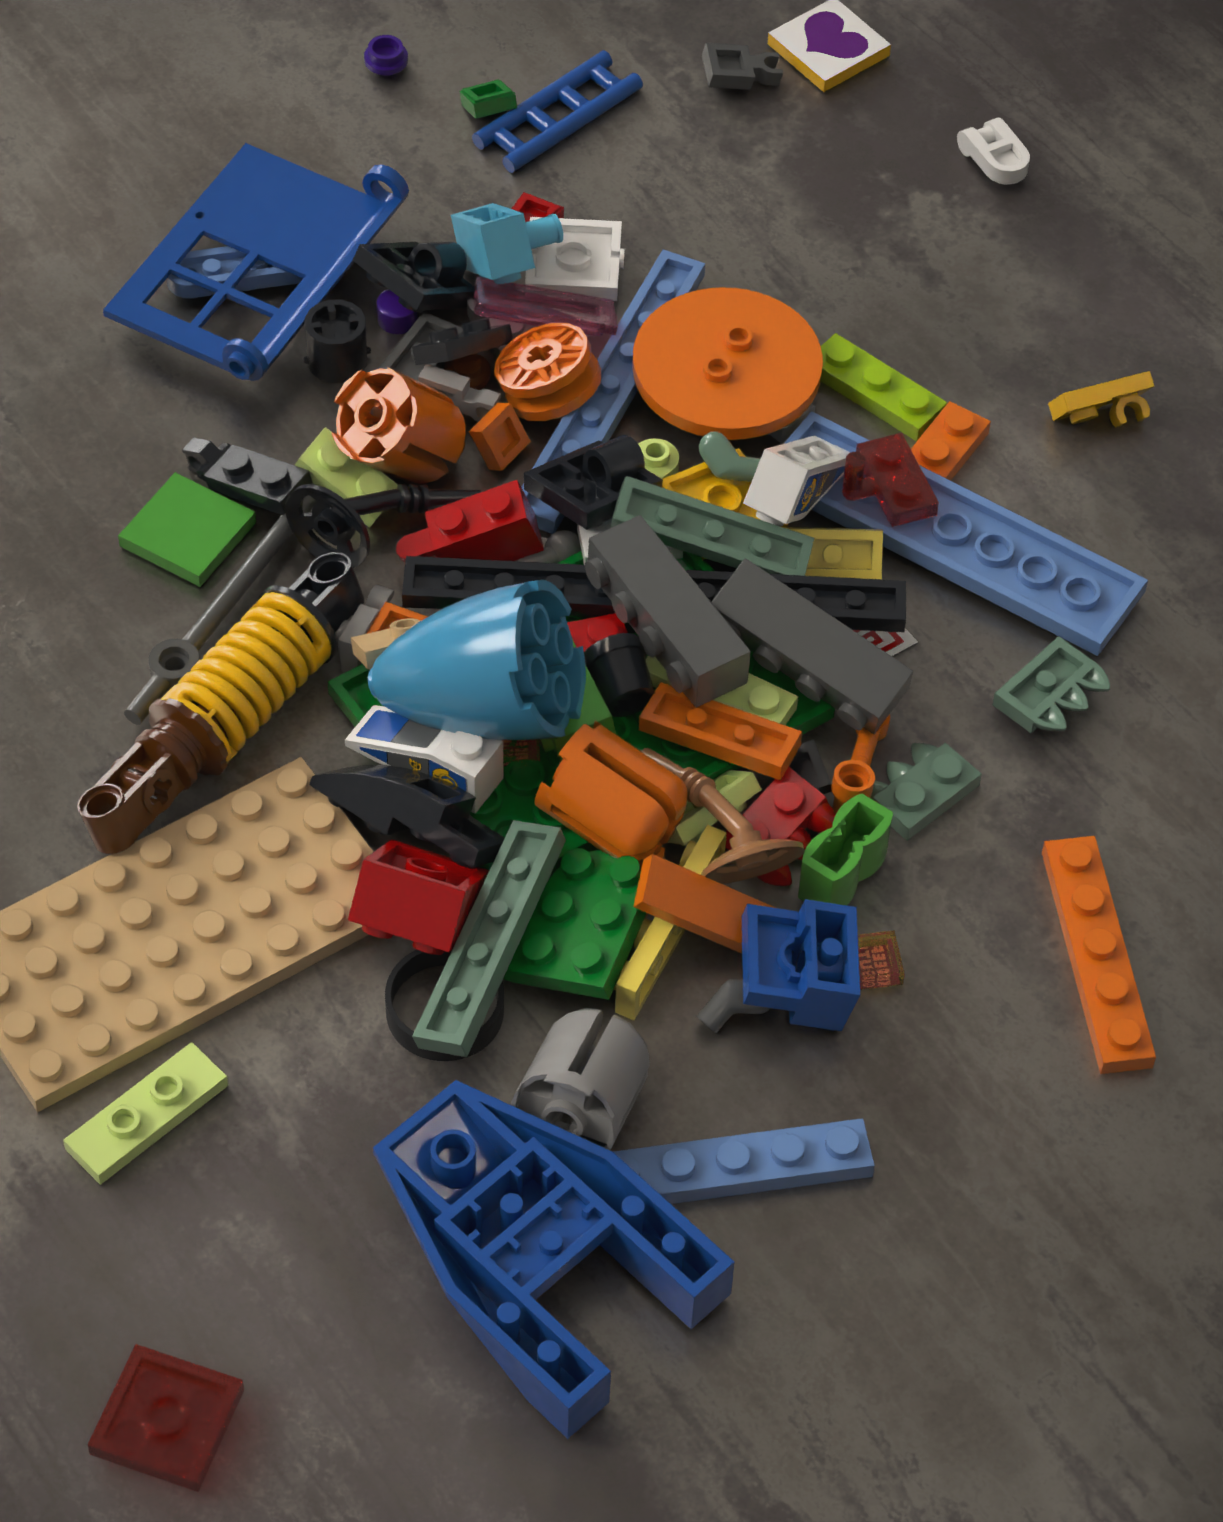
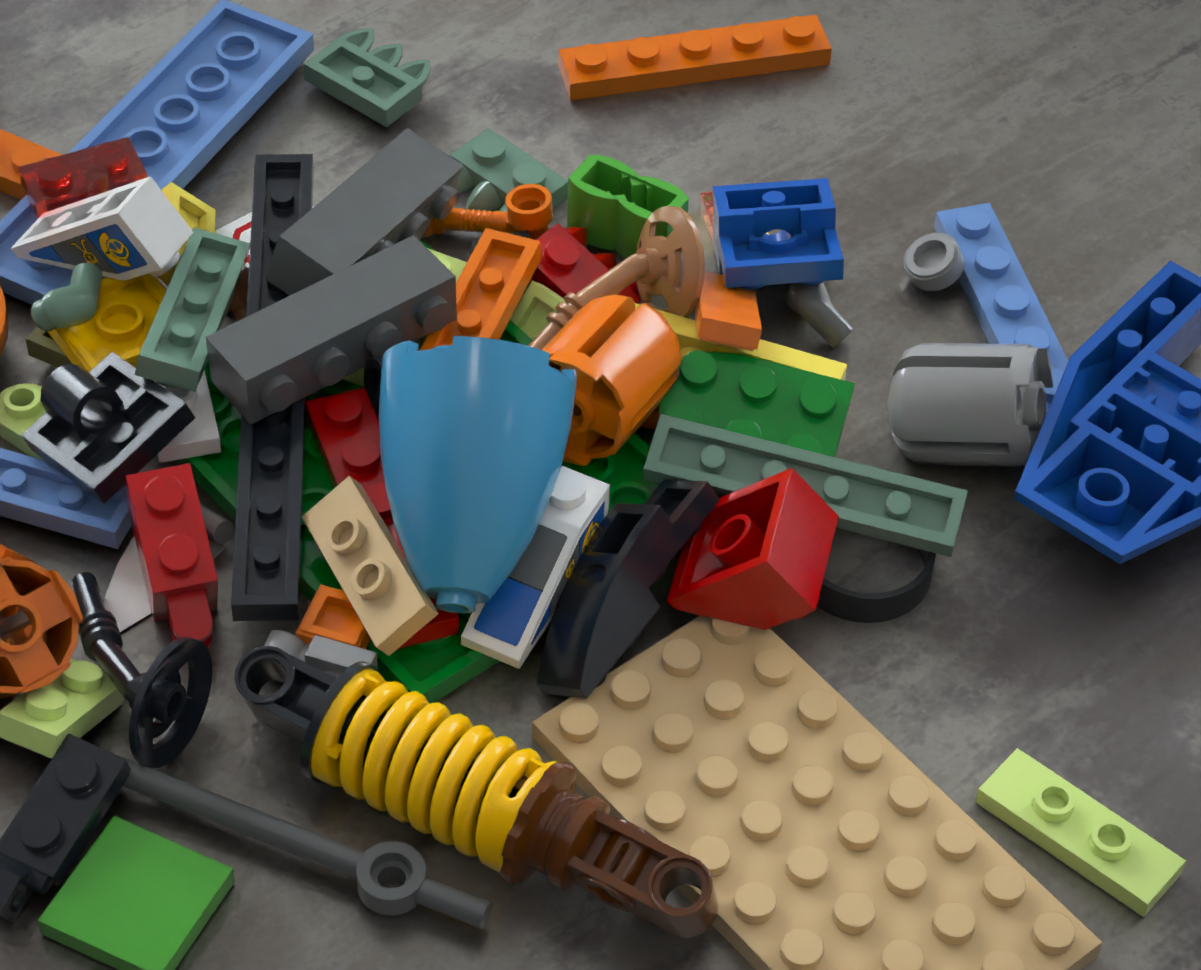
camera: 95 degrees left, 5 degrees down
none -> light grey tile [903,232,965,291]

